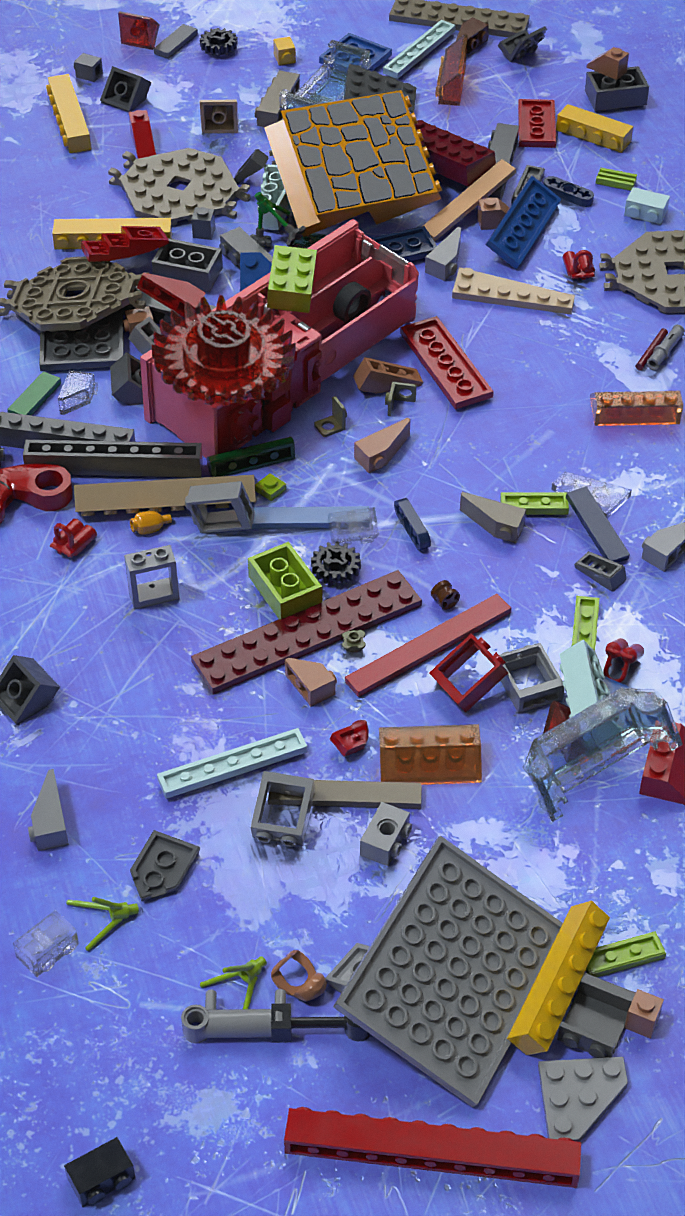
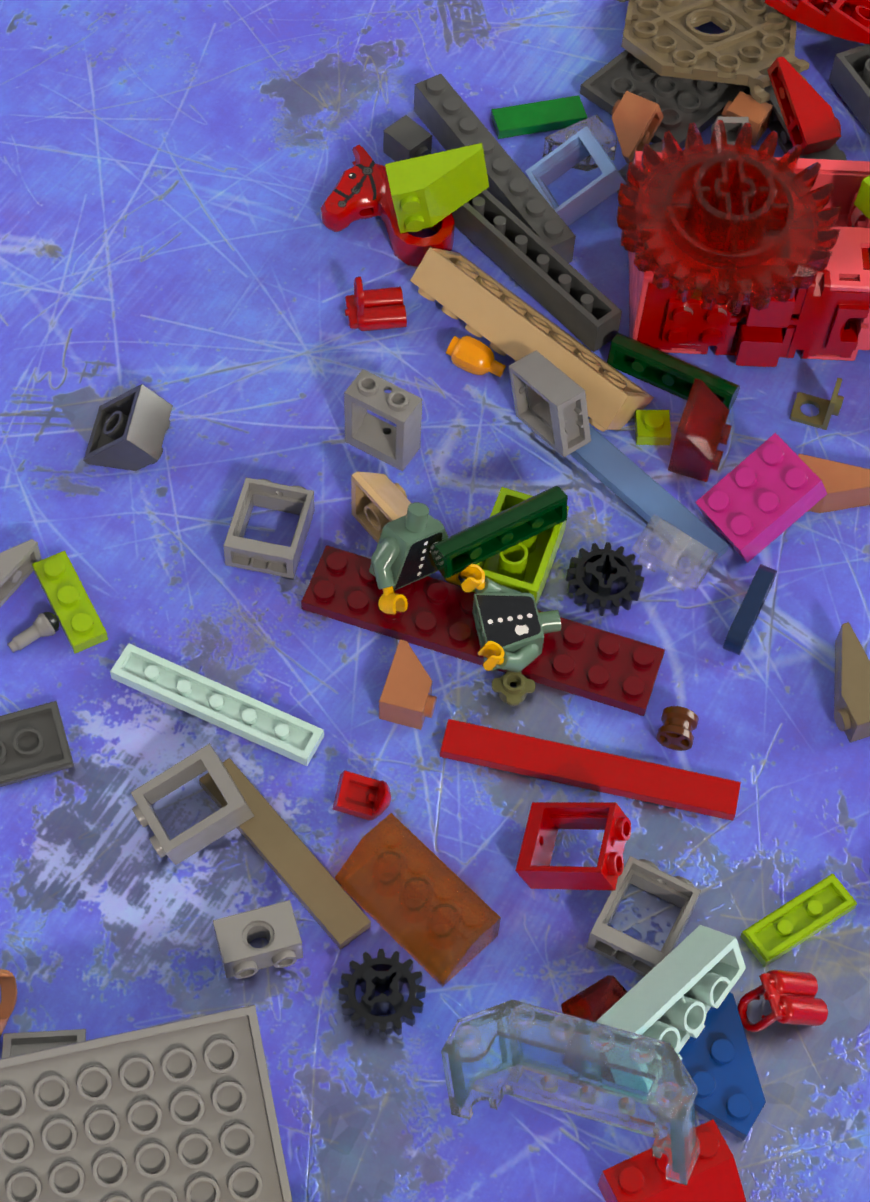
camera: 45 degrees right, 10 degrees up
none -> light grey piece [7,612,59,653]
none -> lime plate [32,551,108,653]
none -> light grey window [223,477,315,579]
none -> black gear [339,949,426,1038]
none -> tan slope [351,471,411,543]
none -> sand green torso [369,502,467,615]
none -> lime slope [385,143,489,234]
none -> dark green brick [430,486,568,579]
none -> torso [461,564,561,672]
none -> light blue window [525,126,627,226]
none -> nougat slope [611,91,664,163]
none -> clear red slope [668,378,732,482]
none -> dark pink brick [695,433,827,563]

